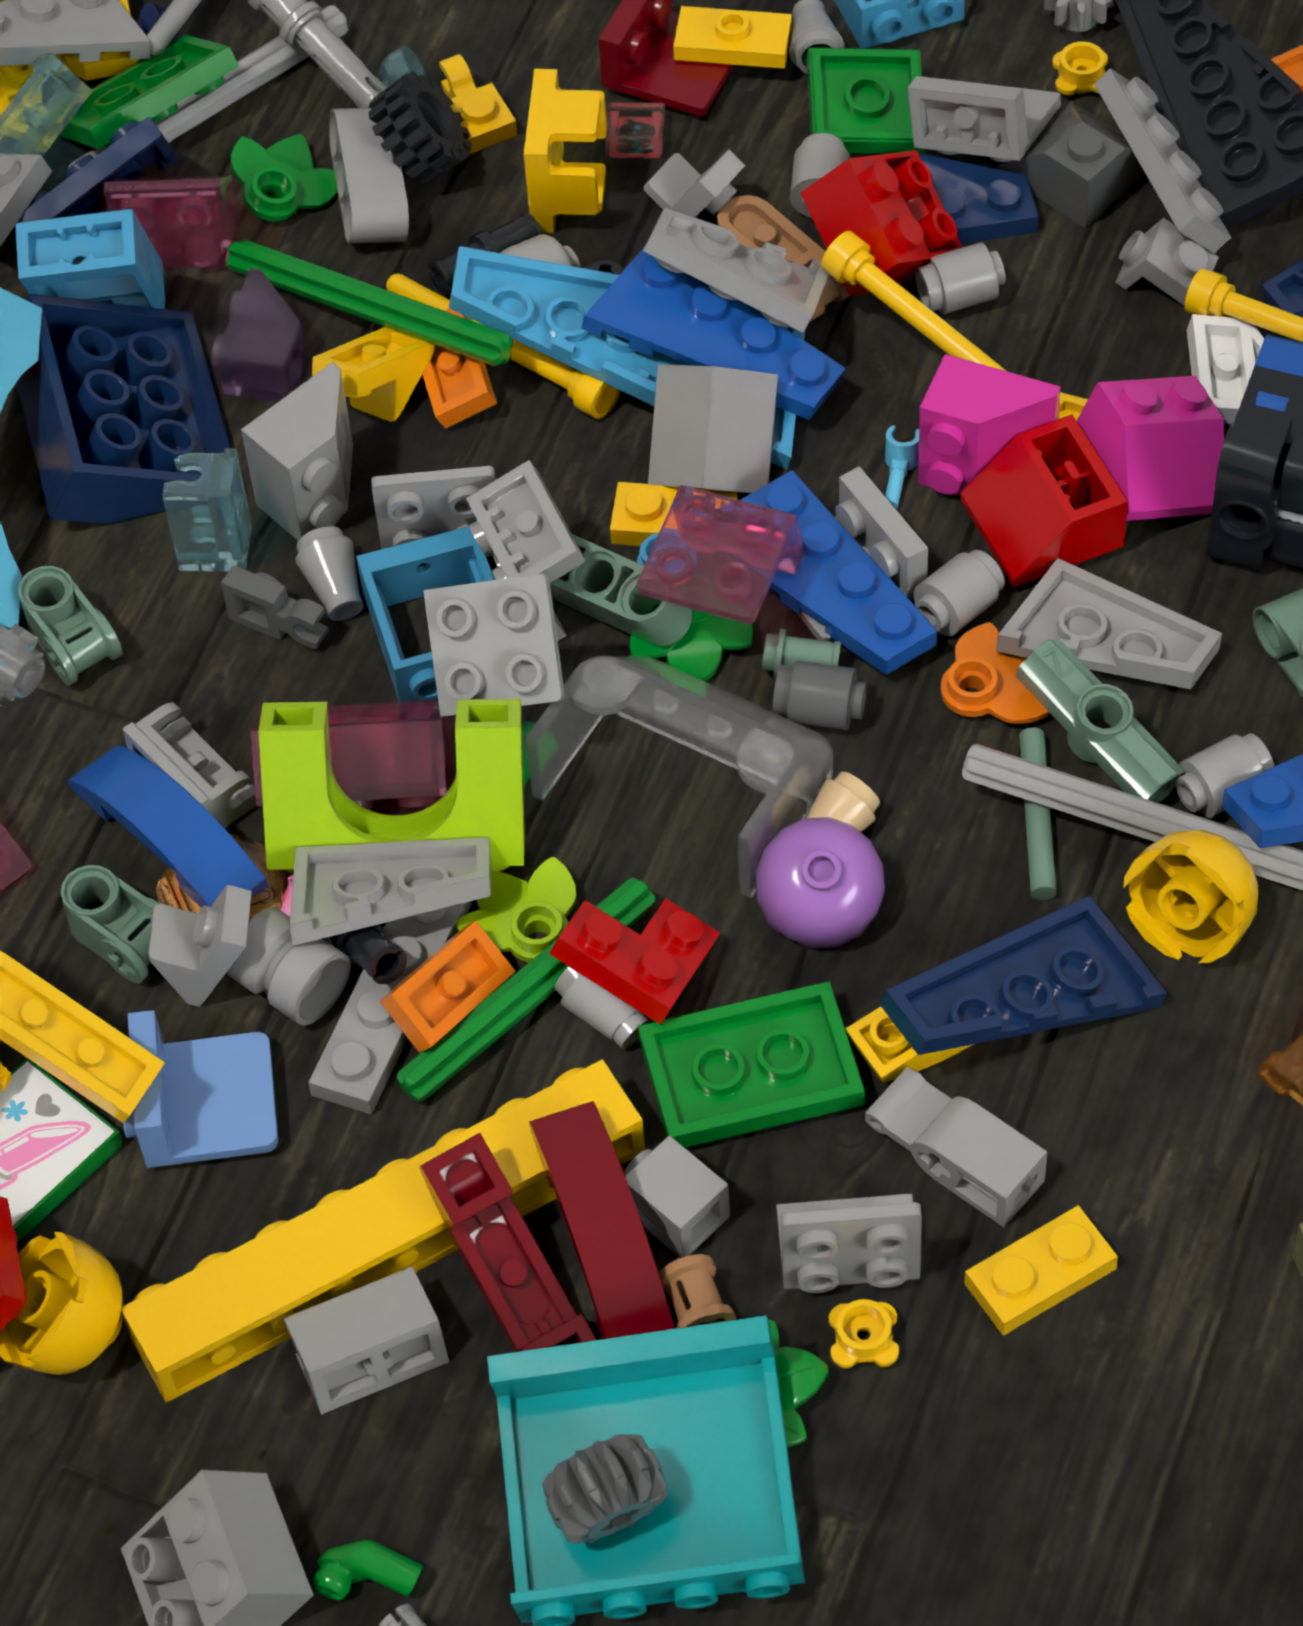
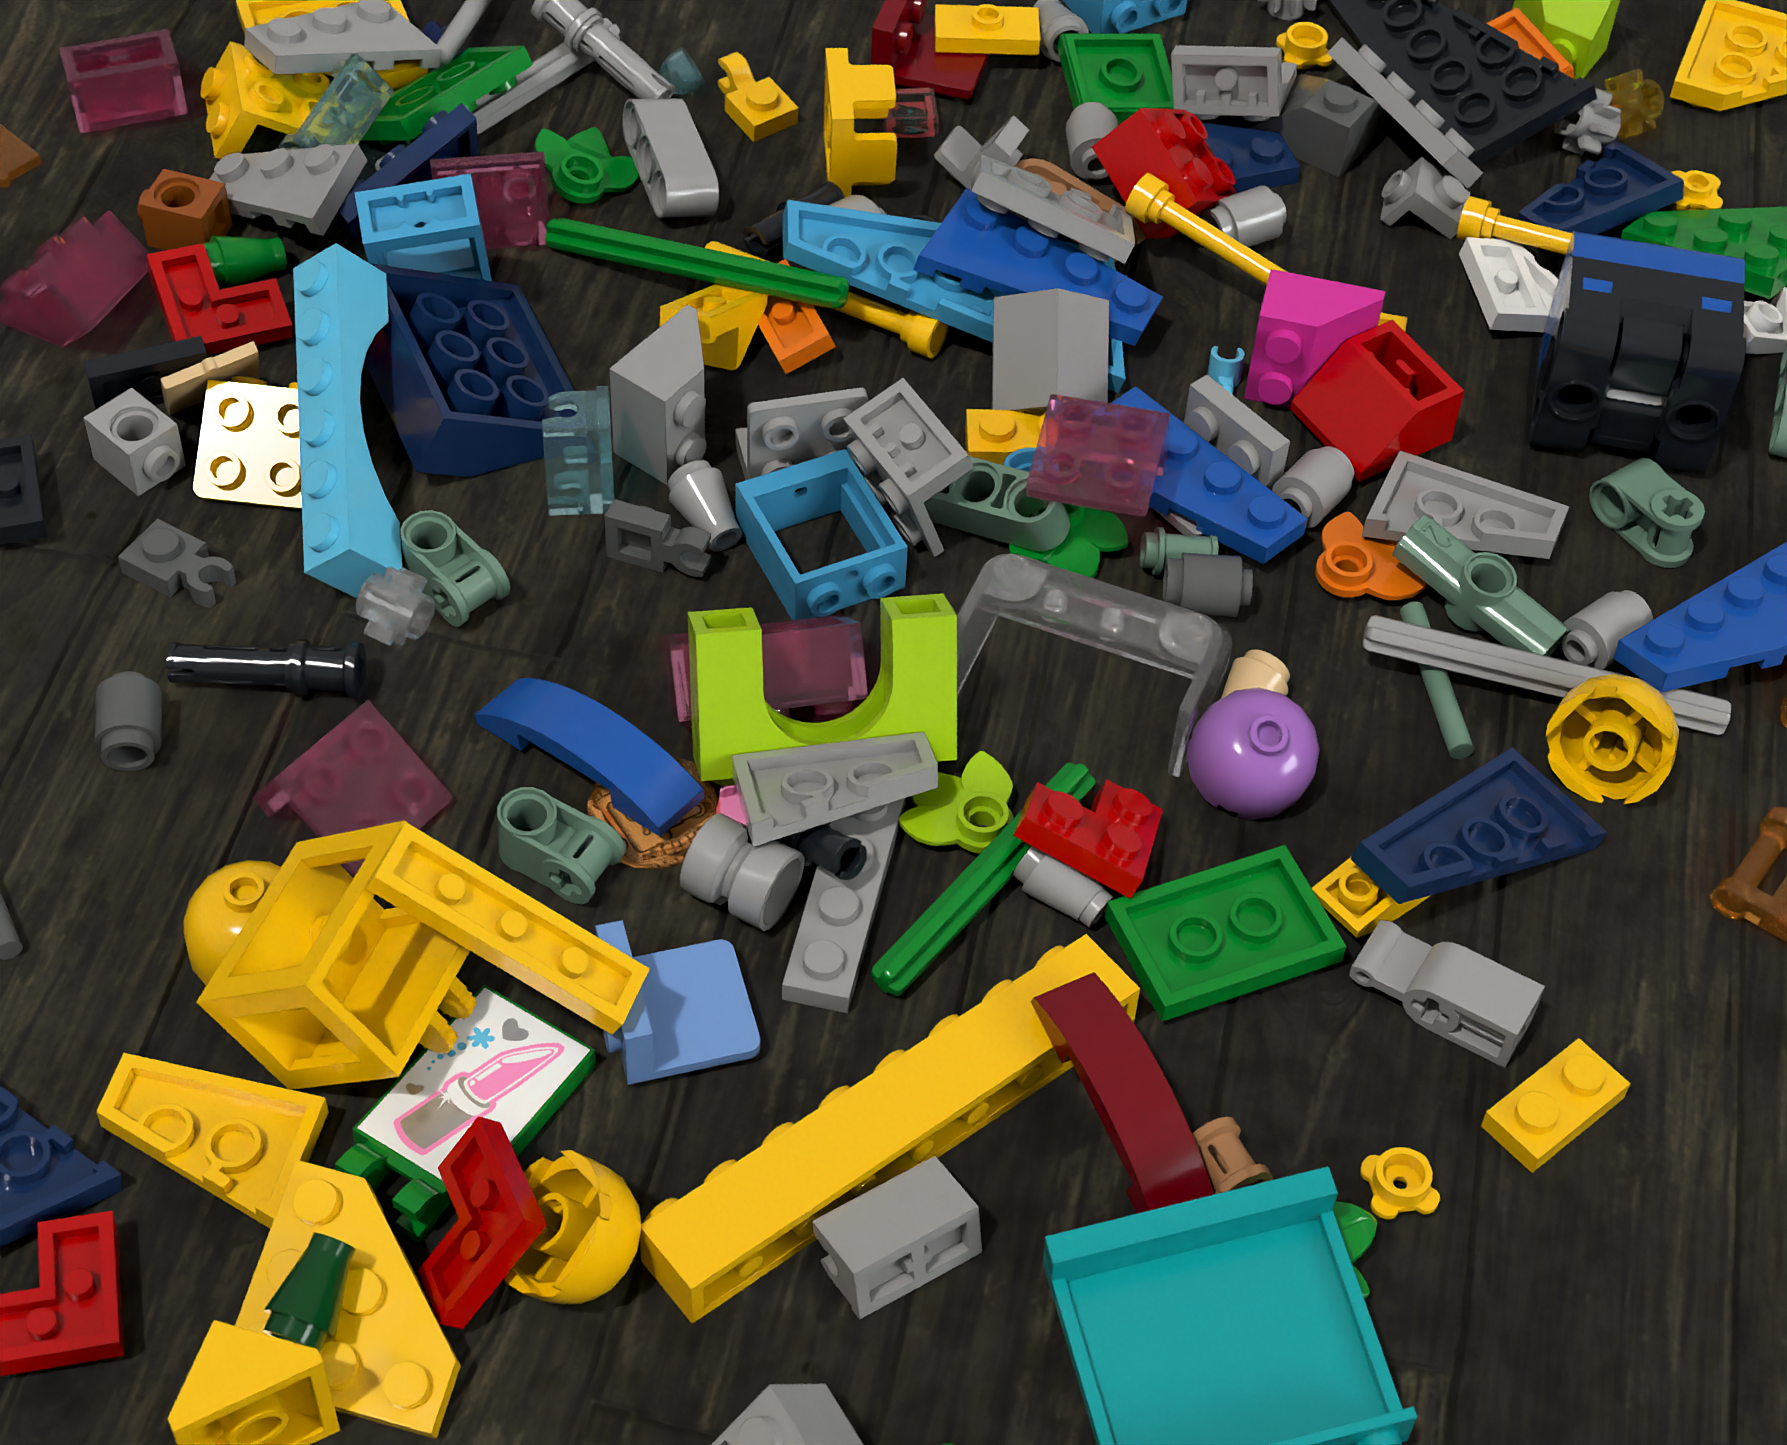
camera: 15 degrees left, 5 degrees down
light grey hinge [122,702,262,828] -> none
light grey slope [148,884,252,1007] -> none
clear purple slope [211,268,307,403] -> none
black tyre [368,72,472,184] -> none
orange plate [379,920,516,1053] -> none
dark red slope [419,1133,596,1352] -> none
light grey bracket [423,574,565,717] -> none
dark grey gear [542,1434,668,1543] -> none
light grey brick [624,1135,730,1258] -> none
light grey bracket [777,1194,922,1293] -> none
dark pink slope [1077,376,1224,521] -> none

